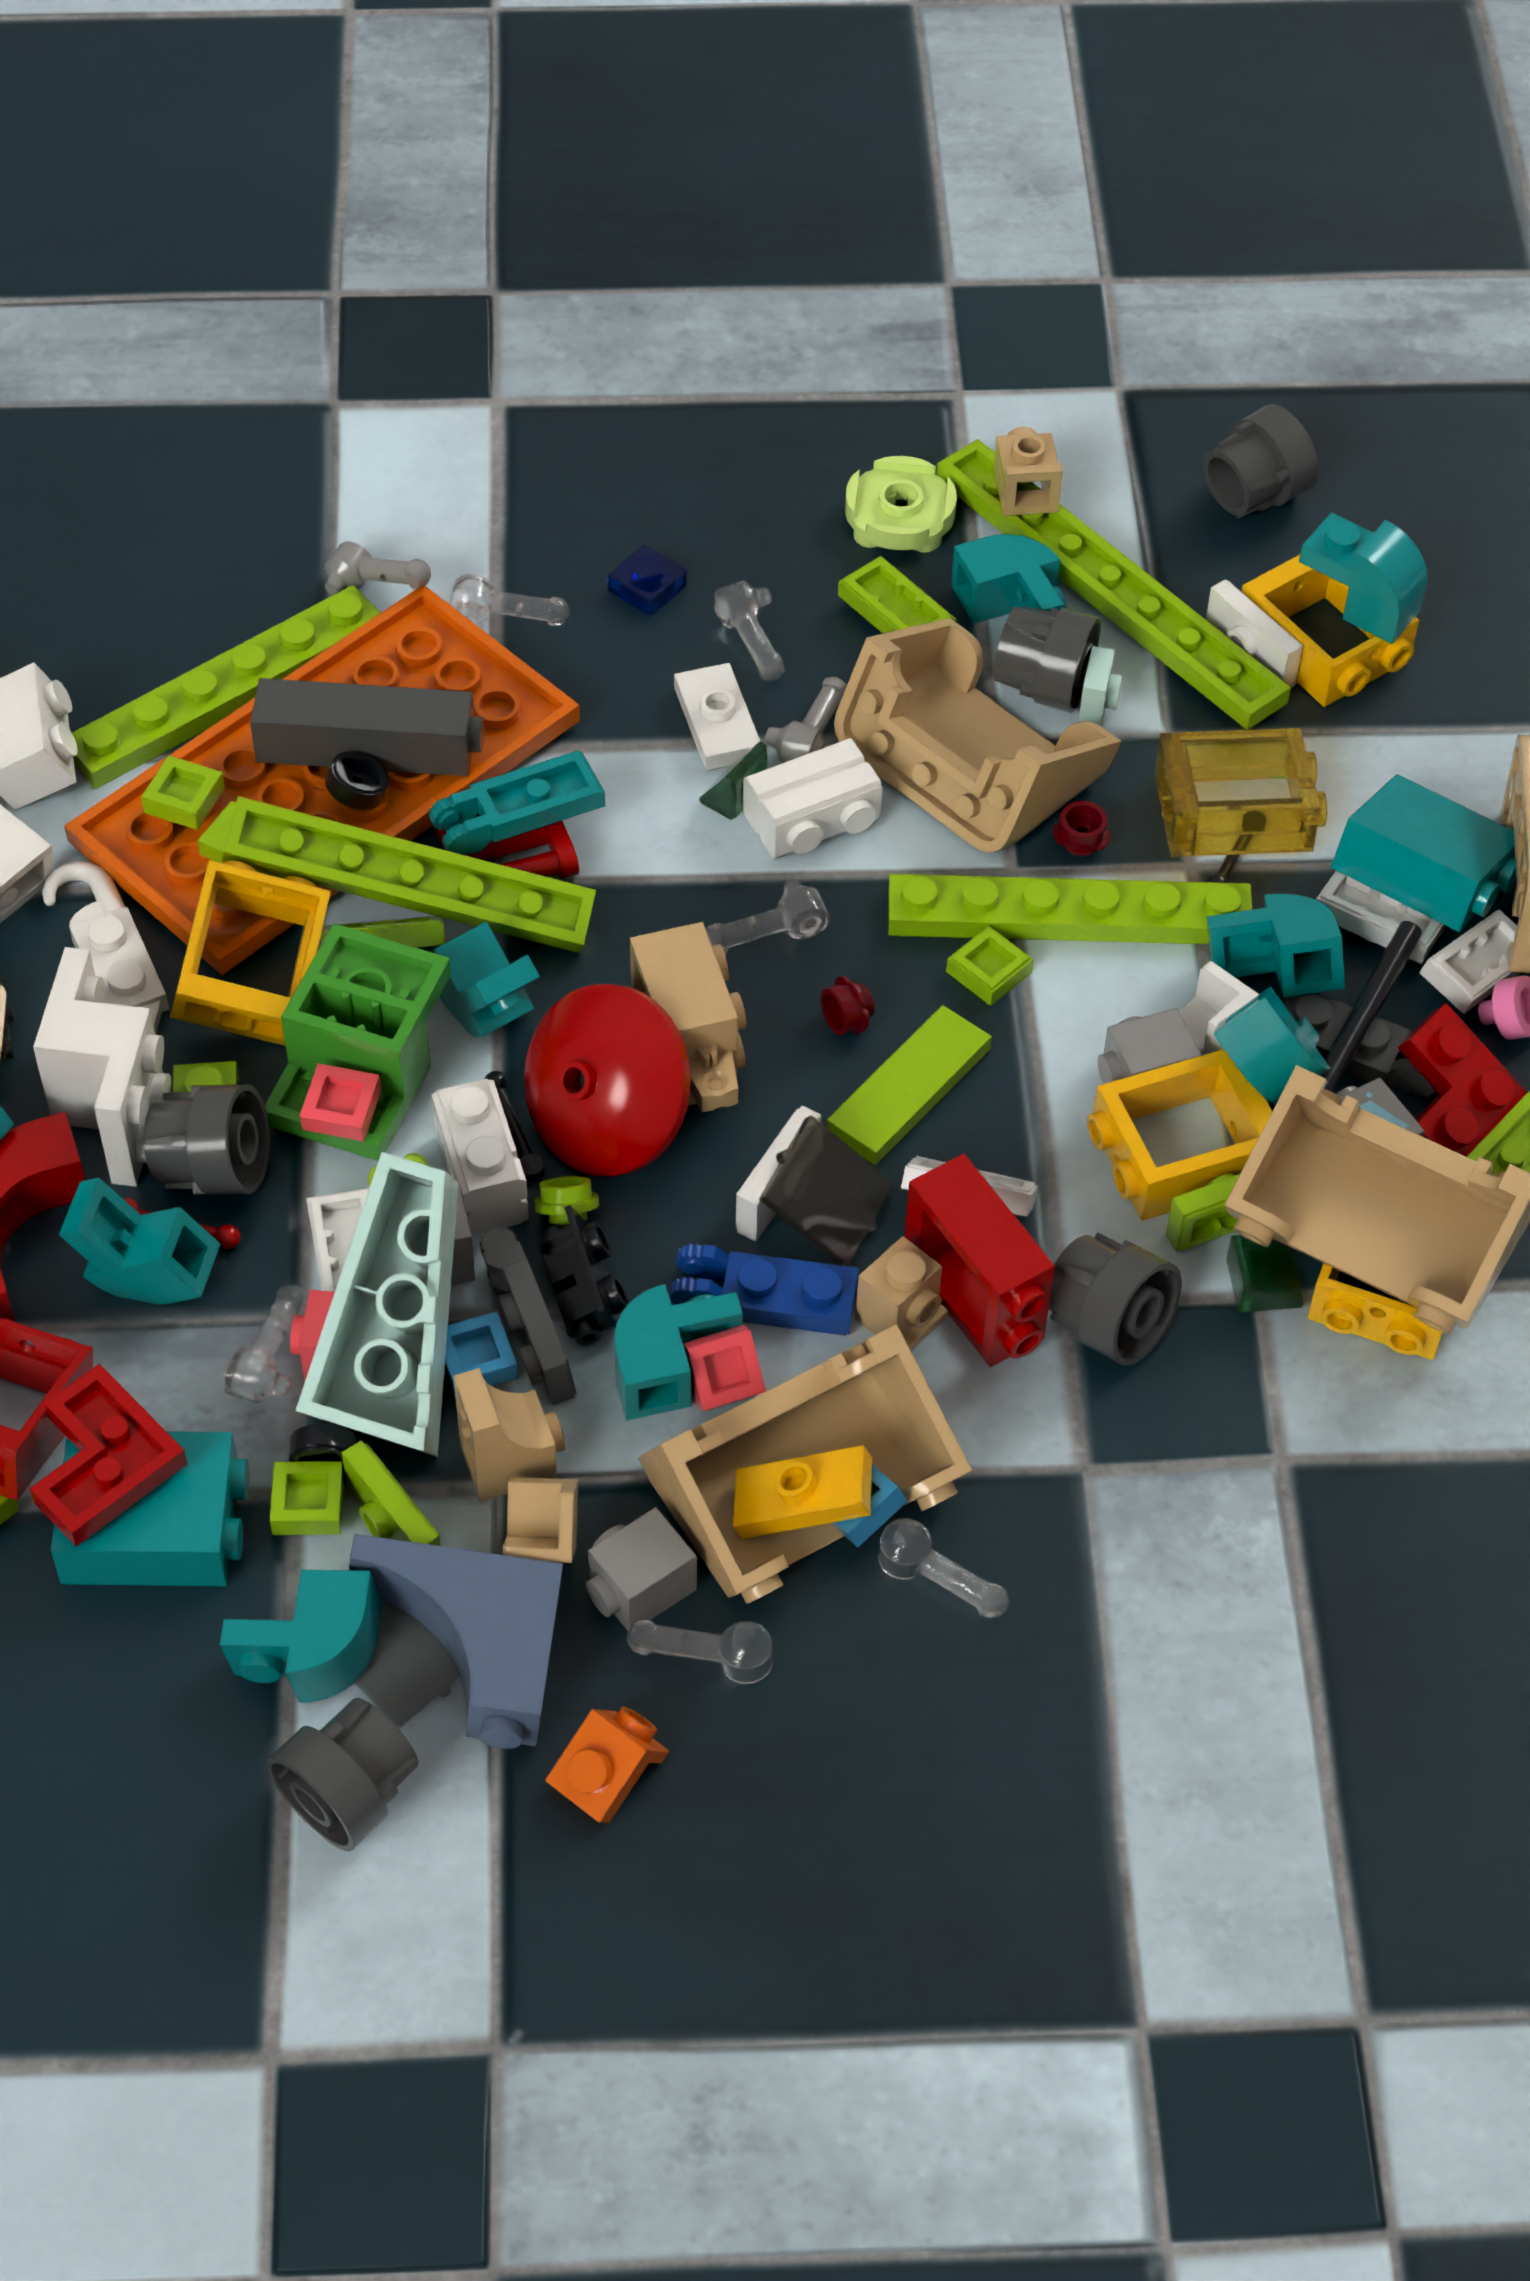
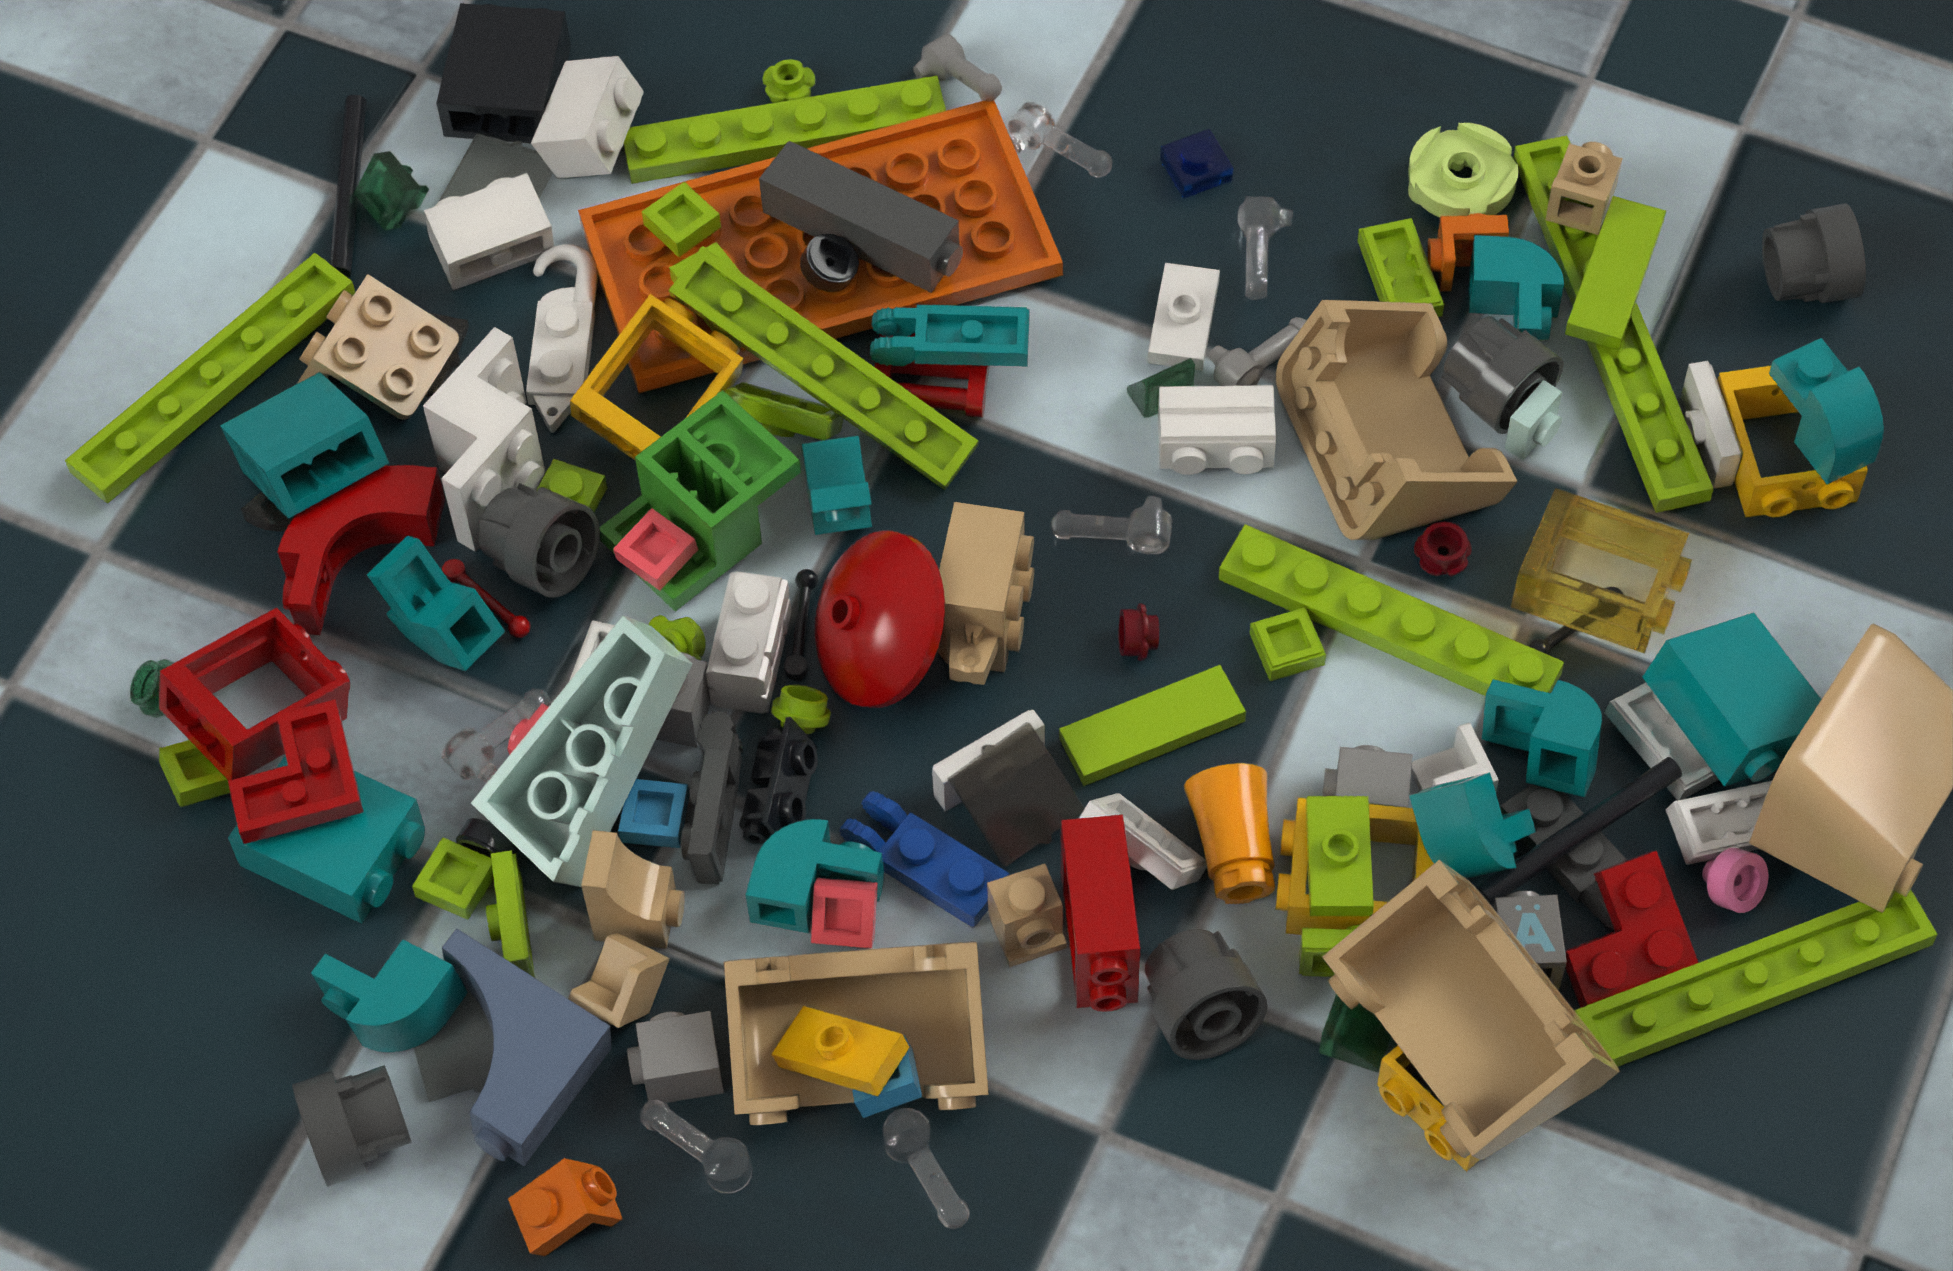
camera: 30 degrees right, 5 degrees up
none -> lime plate [762,59,815,103]
none -> light orange plant [1184,763,1275,904]
none -> lime plate [1305,796,1374,916]
none -> orange bracket [1427,213,1509,292]
none -> lime tile [1565,196,1666,350]

